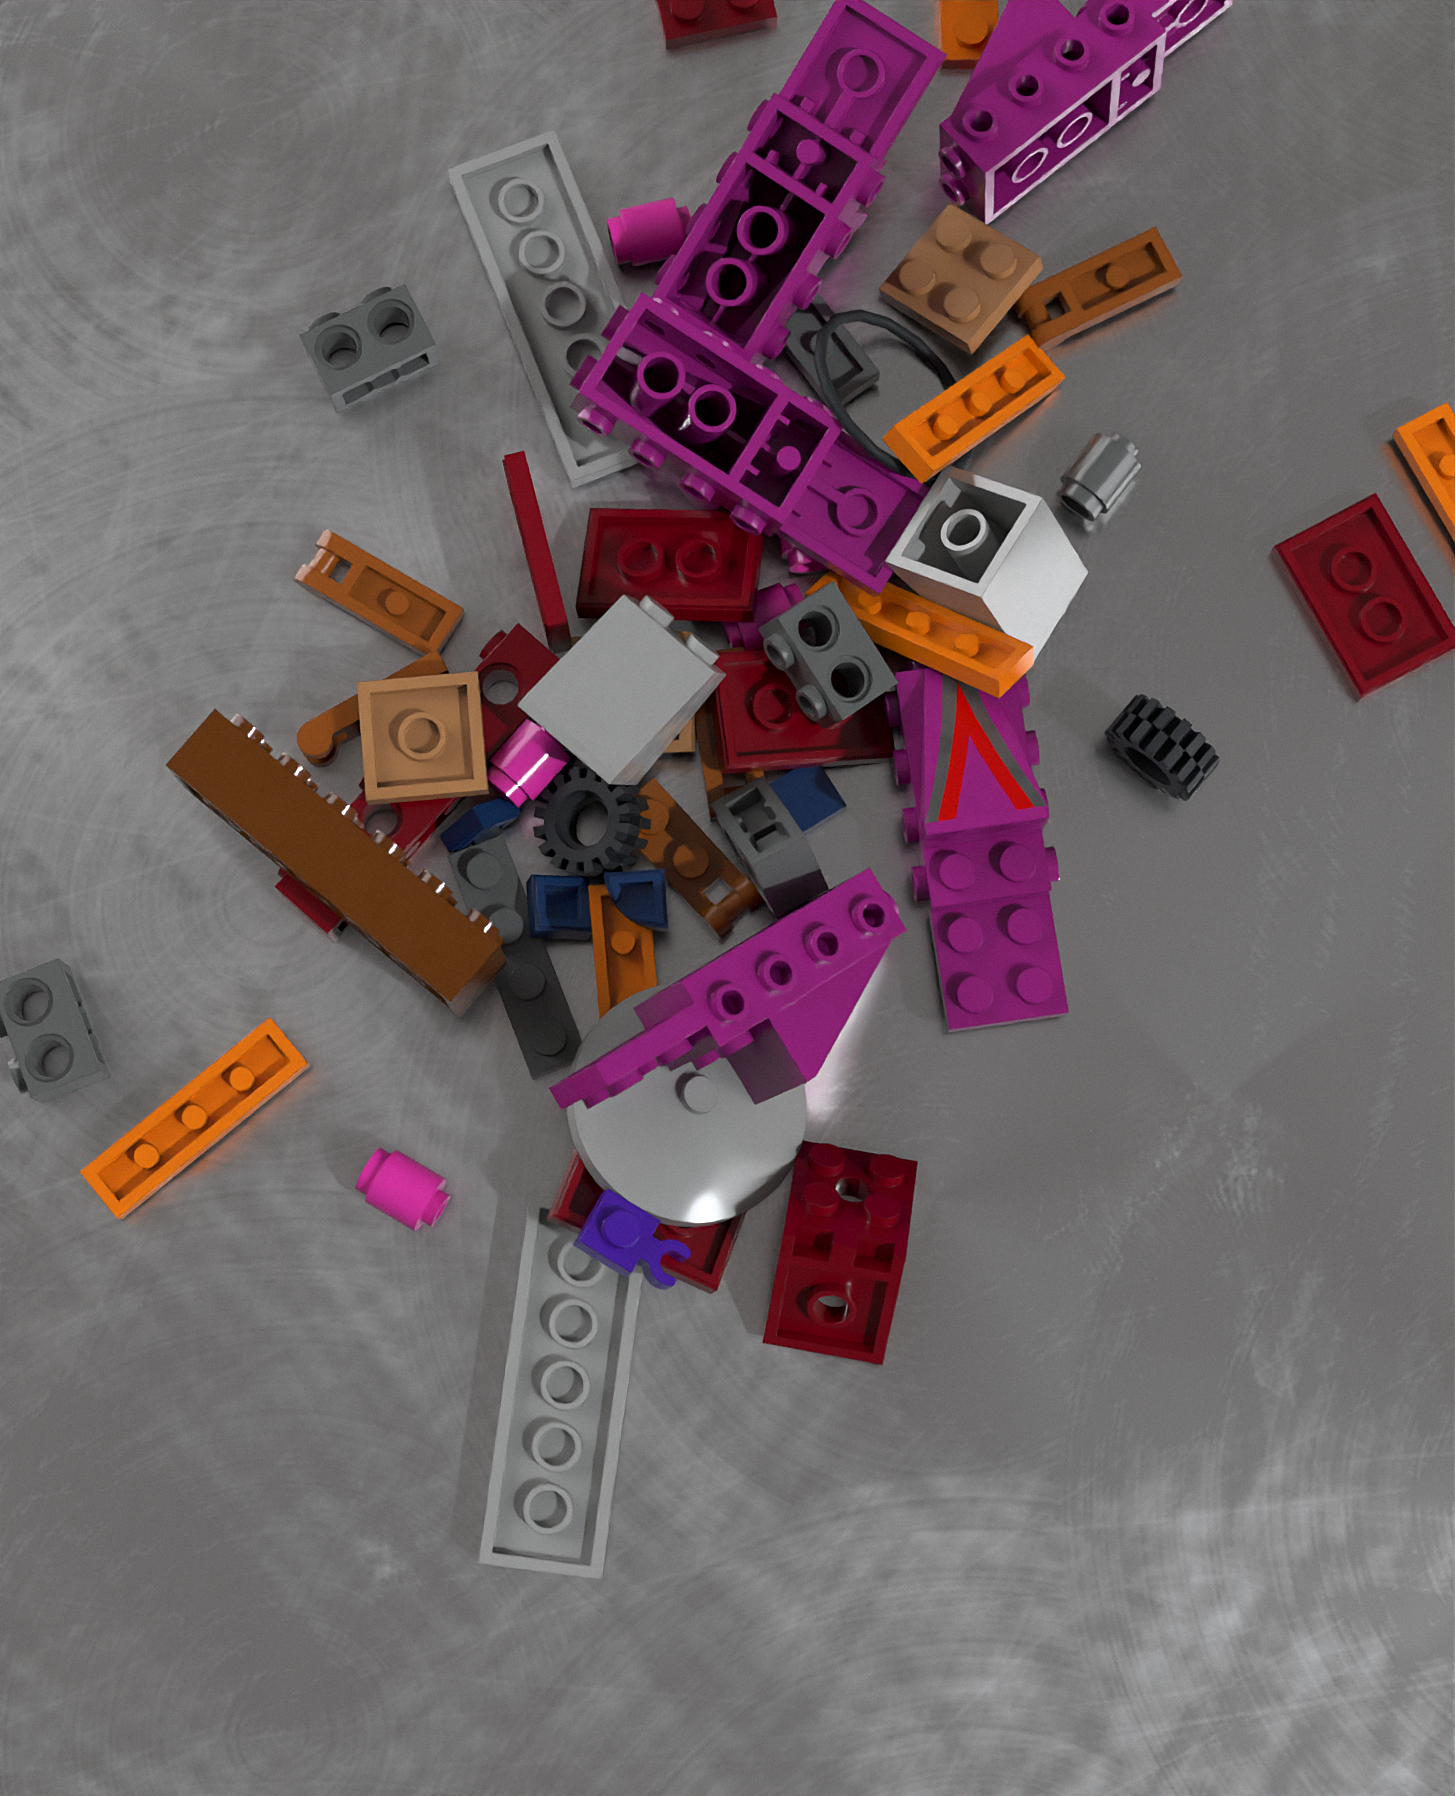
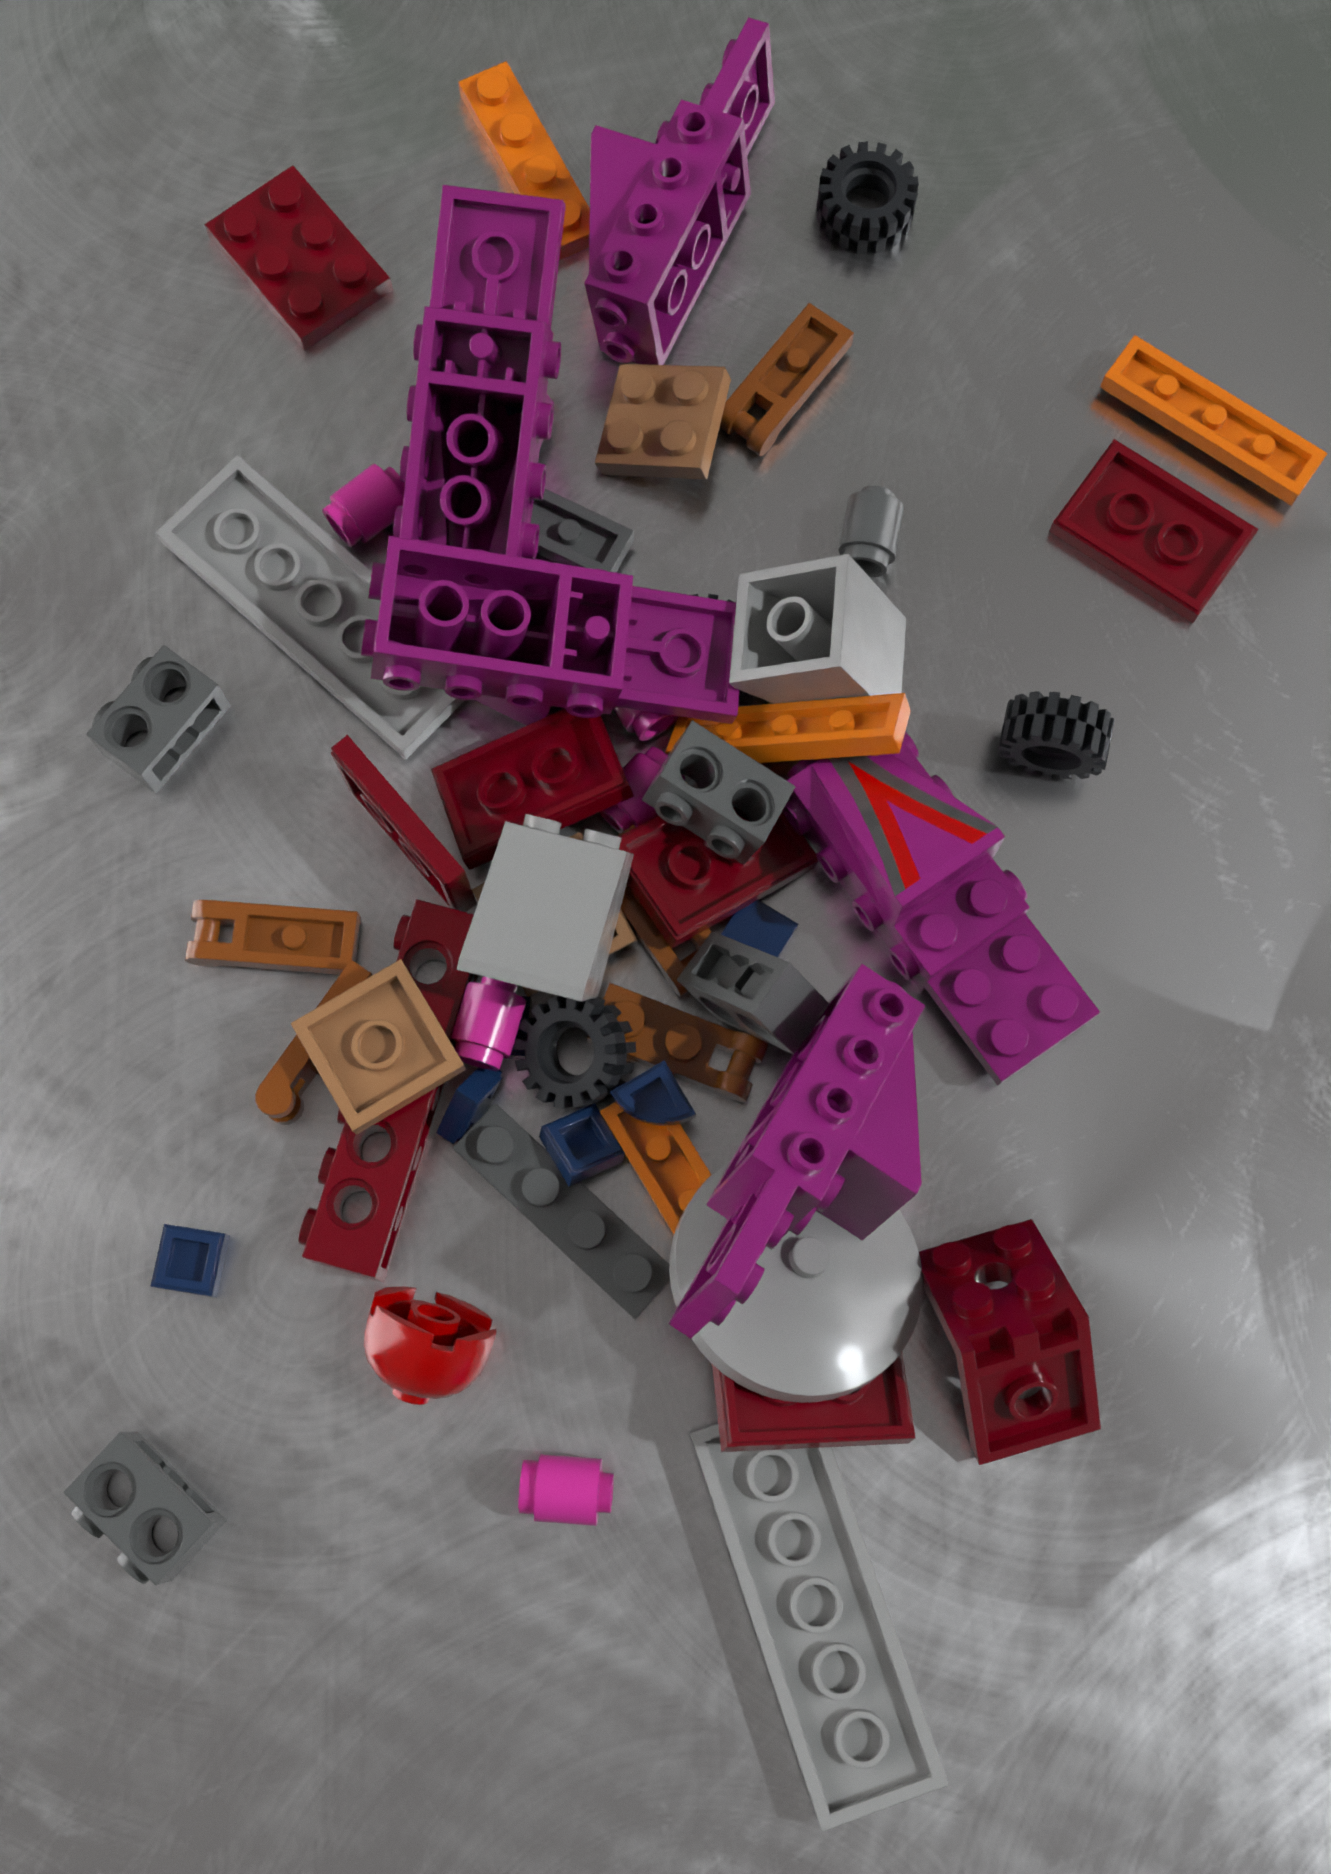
camera: 25 degrees left, 5 degrees down
orange plate [79,1017,310,1220] -> none
reddish brown brick [166,709,508,1018] -> none
dark purple plate [573,1189,691,1290] -> none
black piece [814,309,973,483] -> none
orange plate [882,334,1066,484] -> none
none -> dark blue tile [150,1224,230,1298]
none -> red cylinder [364,1286,497,1405]
none -> black tyre [816,141,919,254]

